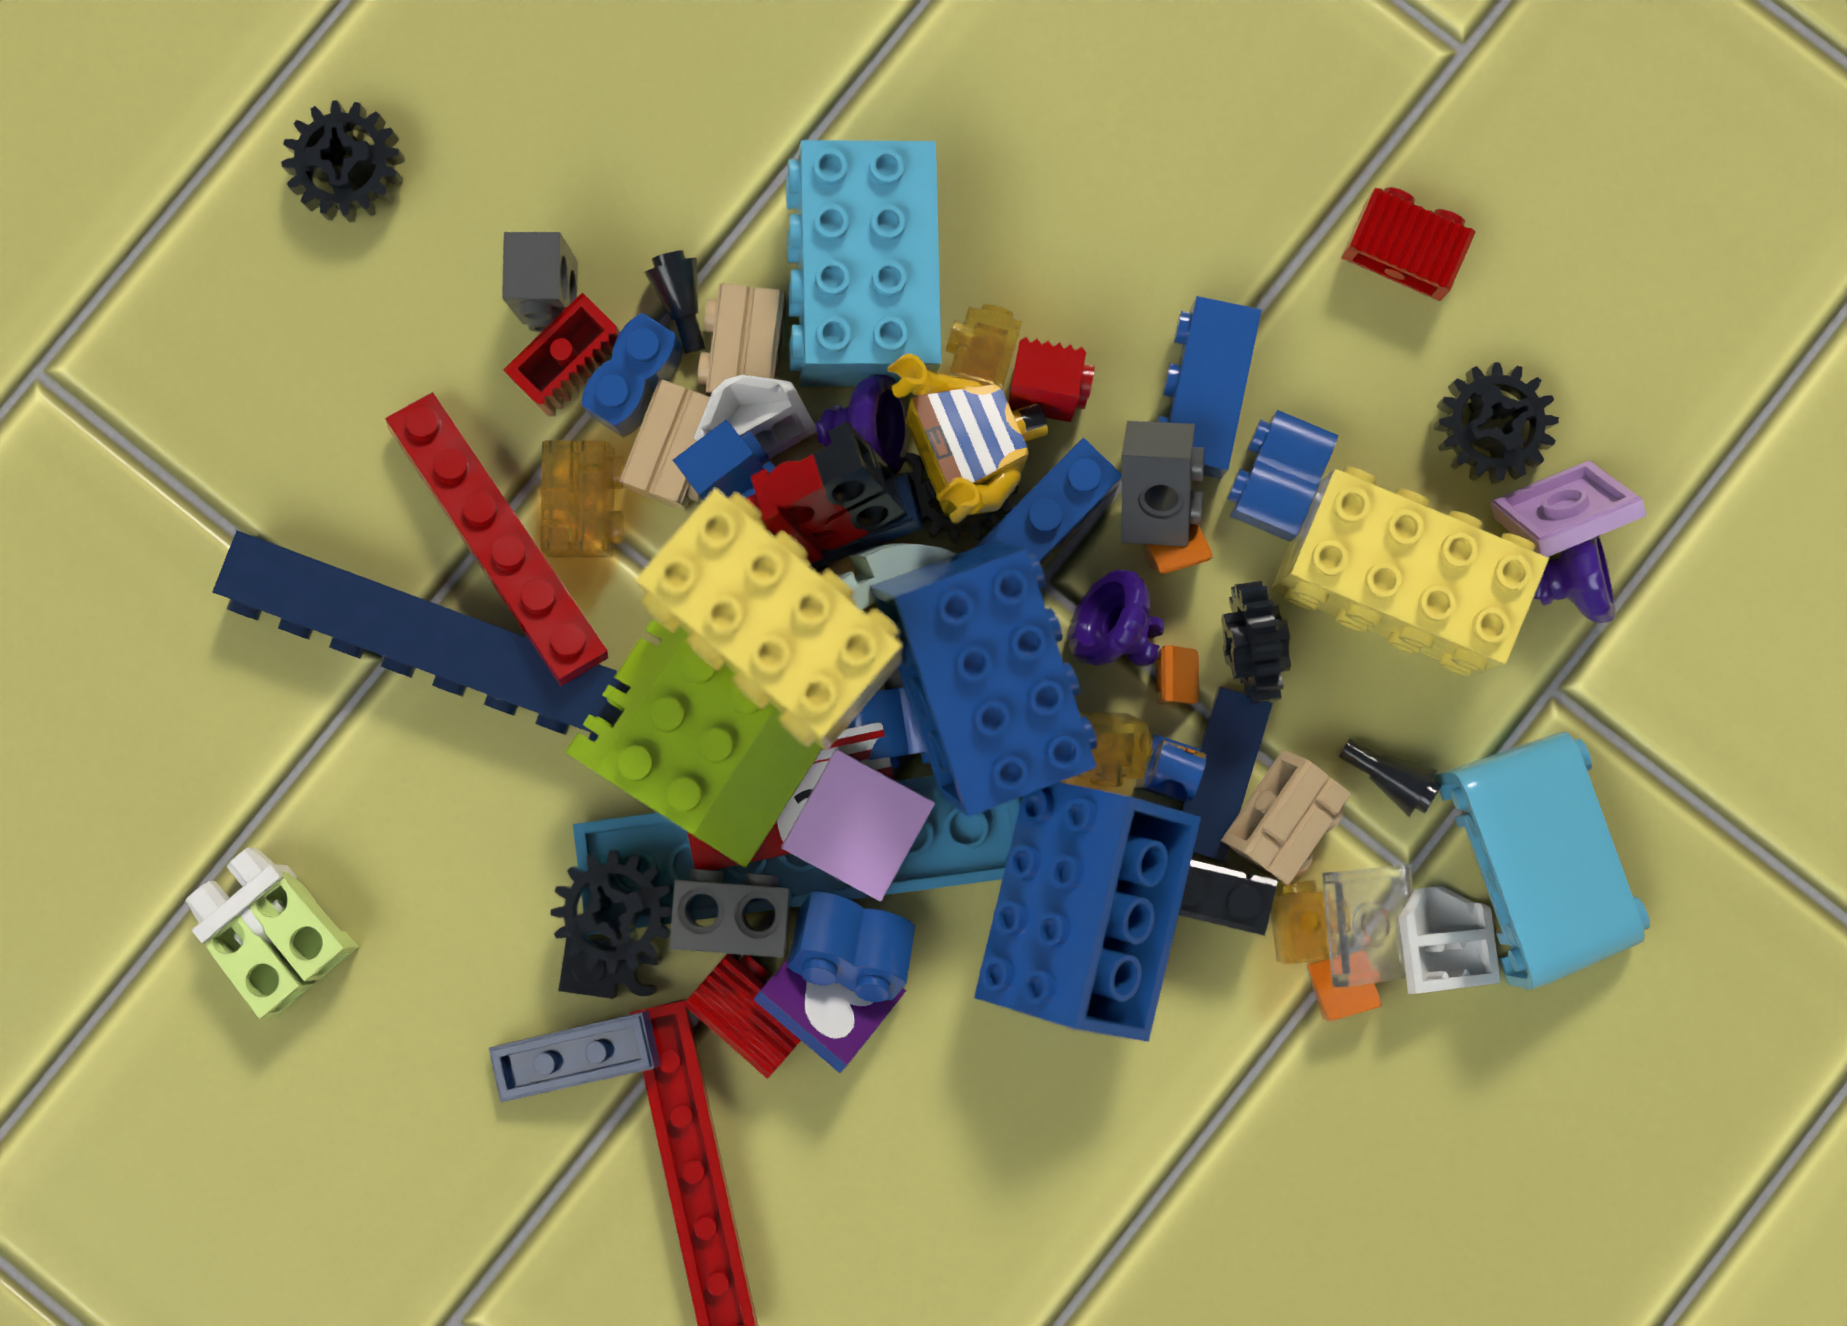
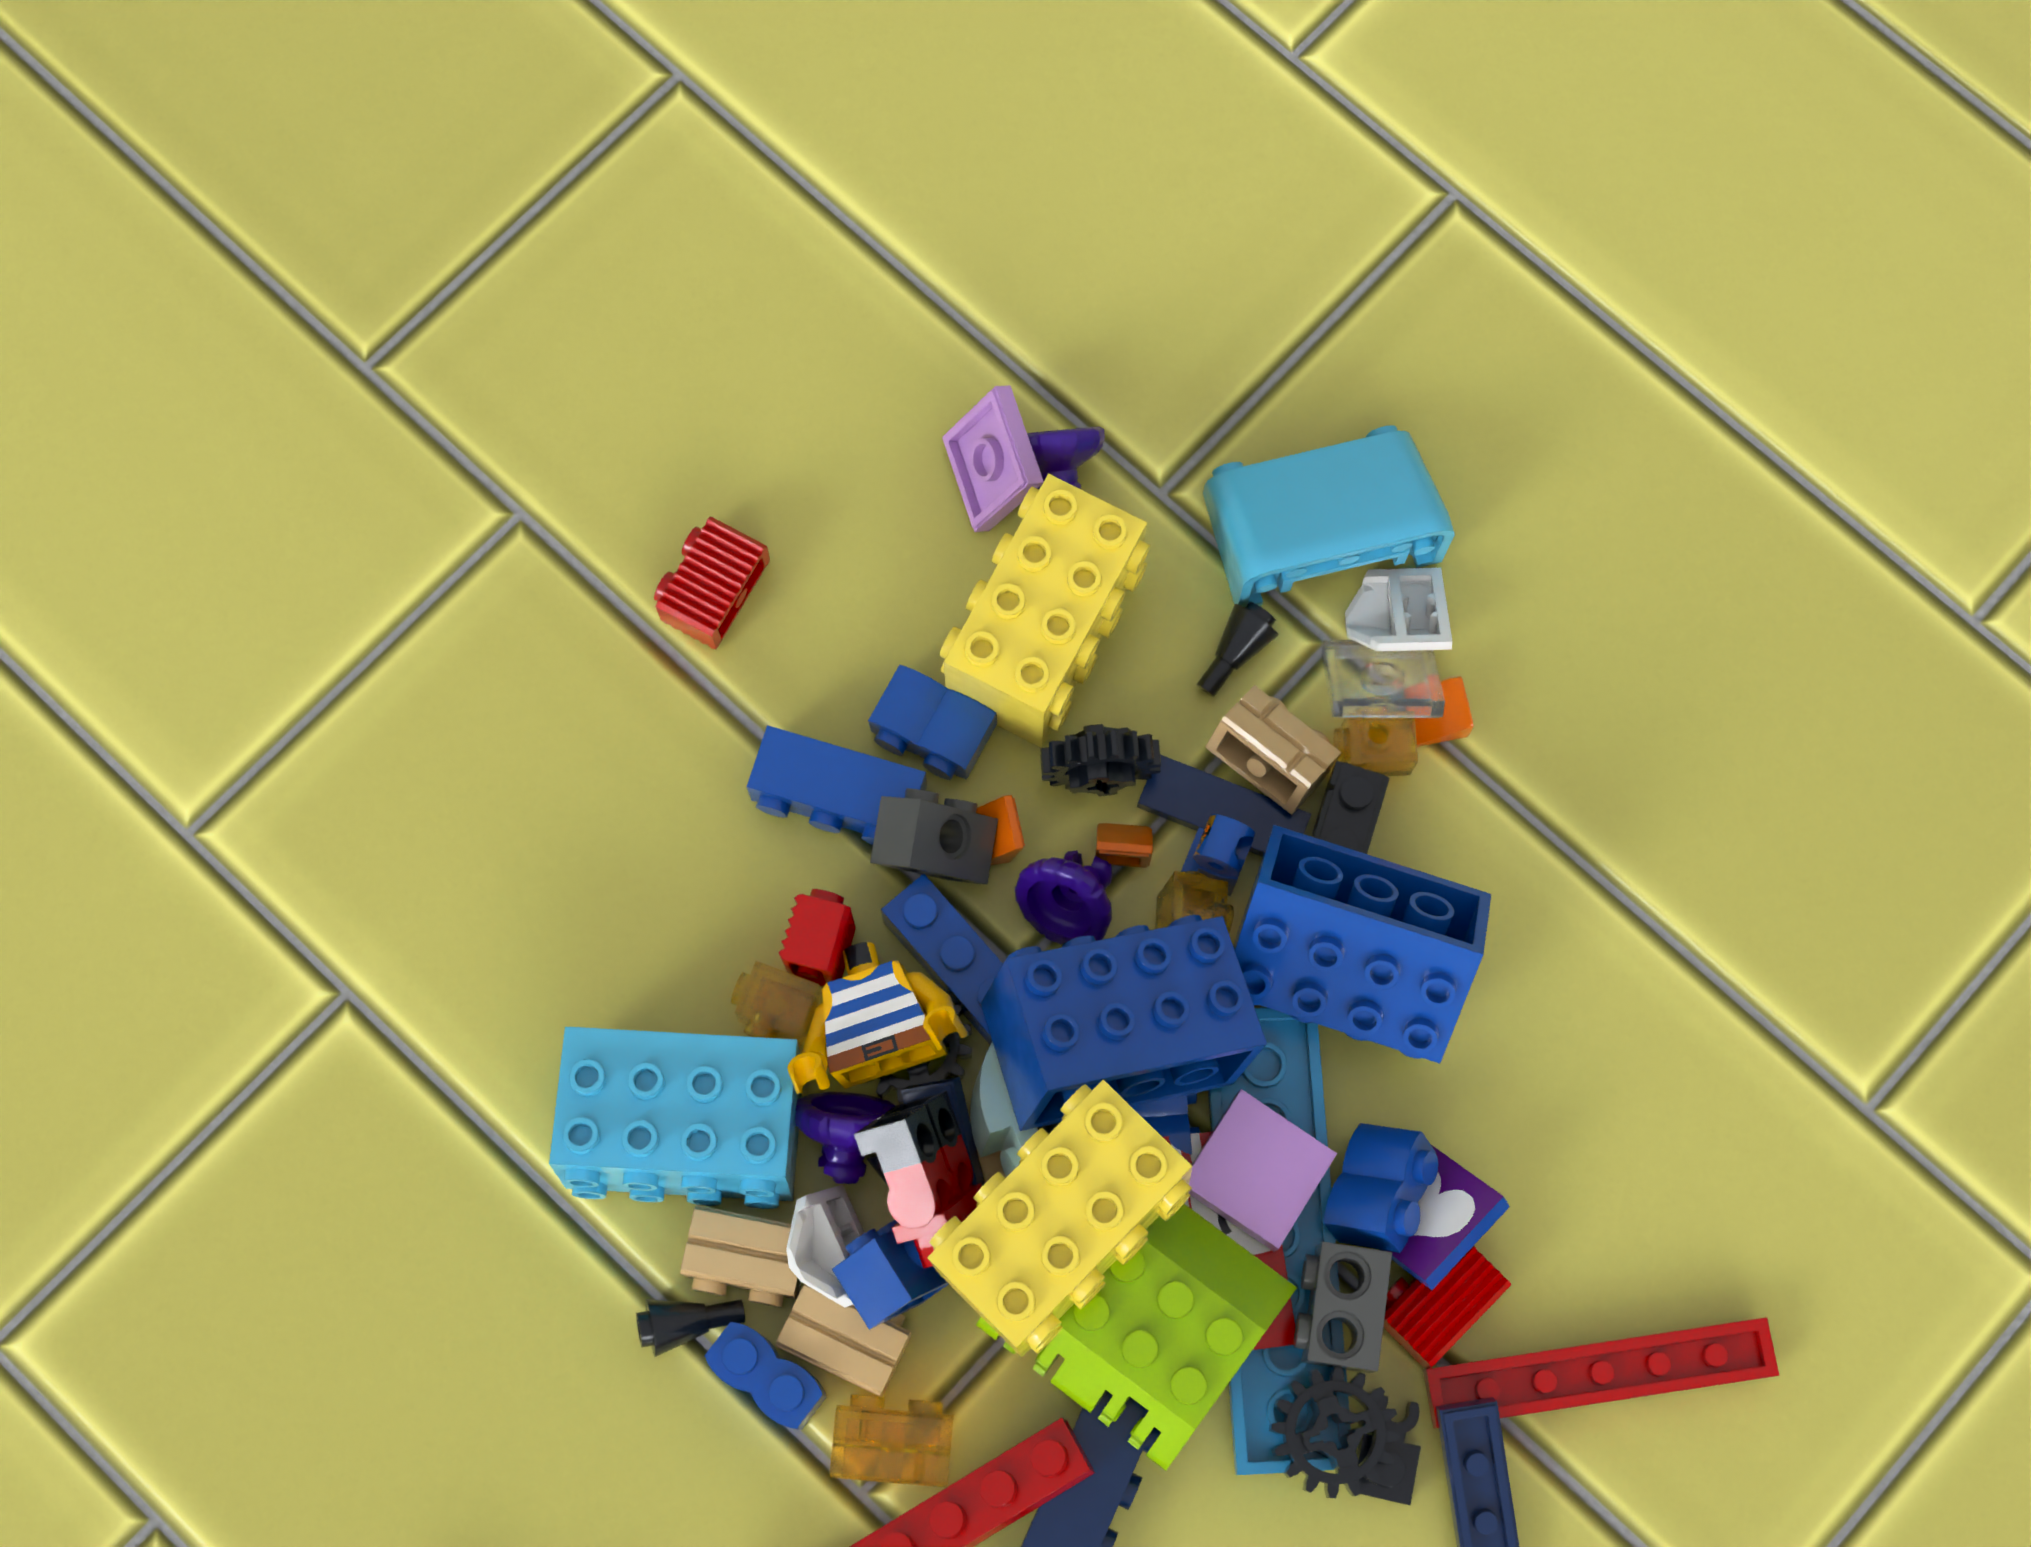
camera: 90 degrees left, 10 degrees down
dark grey brick [502,232,578,332] -> none
red brick [503,292,620,416] -> none
black gear [1433,362,1559,484] -> none

